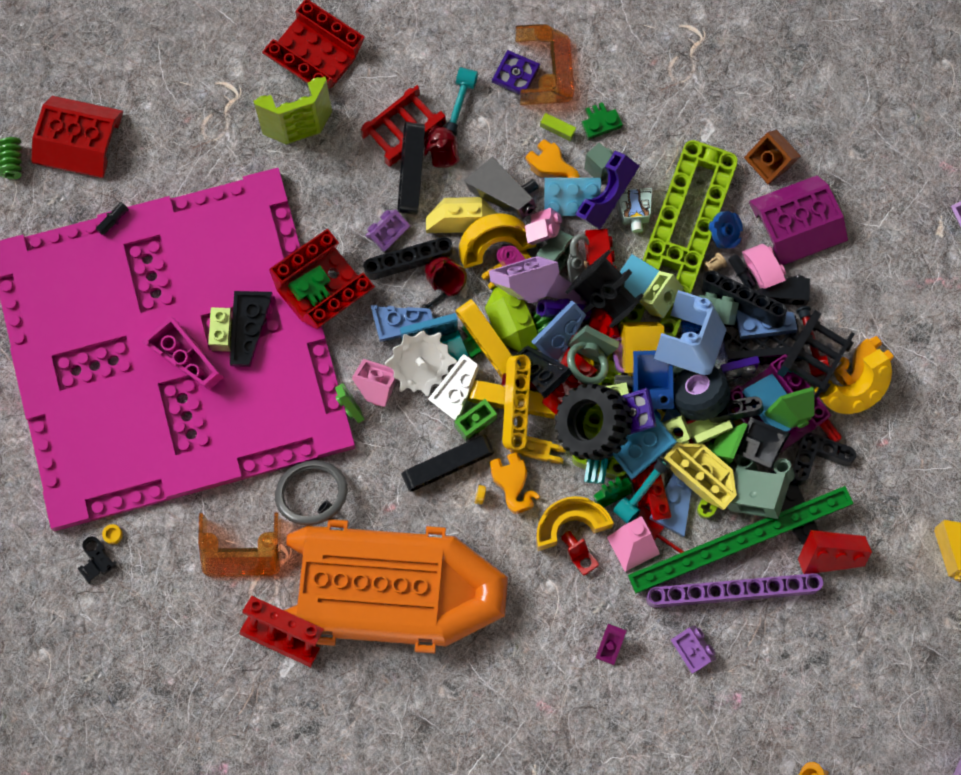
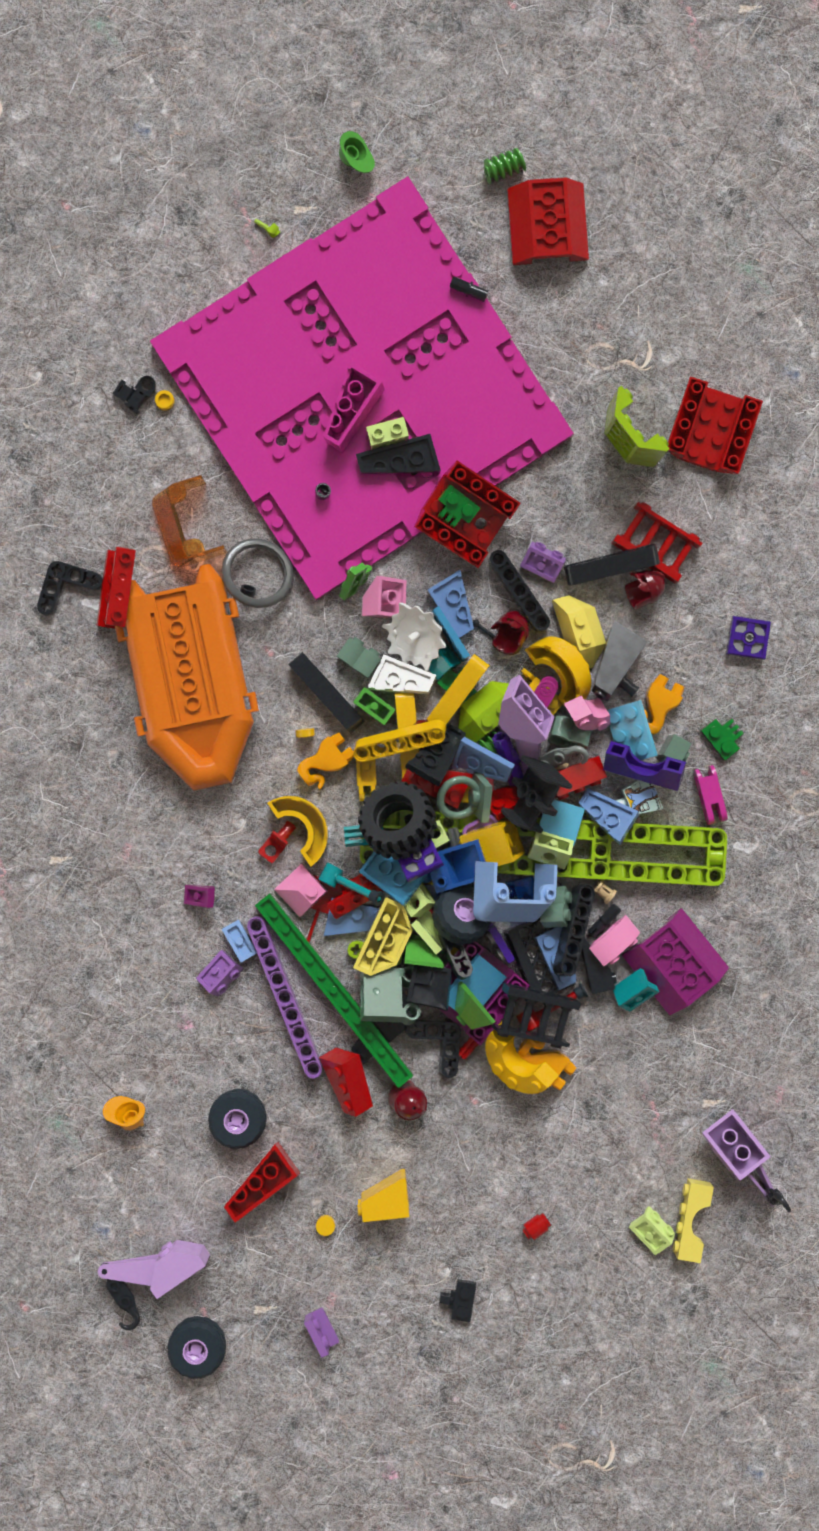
camera: 70 degrees right, 15 degrees up
teal piece [446,67,478,136] -> none
clear orange windscreen [515,24,574,105] -> none
lime piece [540,113,576,142] -> none
green hinge [593,477,633,508] -> none
blue plate [709,211,743,249] -> none
dark orange slope [744,129,801,184] -> none
none -> black beam [37,561,103,616]
none -> black wheel [208,1089,267,1149]
none -> light blue plate [222,919,257,962]
none -> red wedge [224,1142,300,1223]
none -> hinge [315,483,331,500]
none -> sand green brick [336,637,381,678]
none -> dark red helmet [388,1080,427,1120]
none -> medium blue wing [578,788,639,845]
none -> teal panel [613,968,659,1012]
none -> dark pink piece [694,765,728,825]

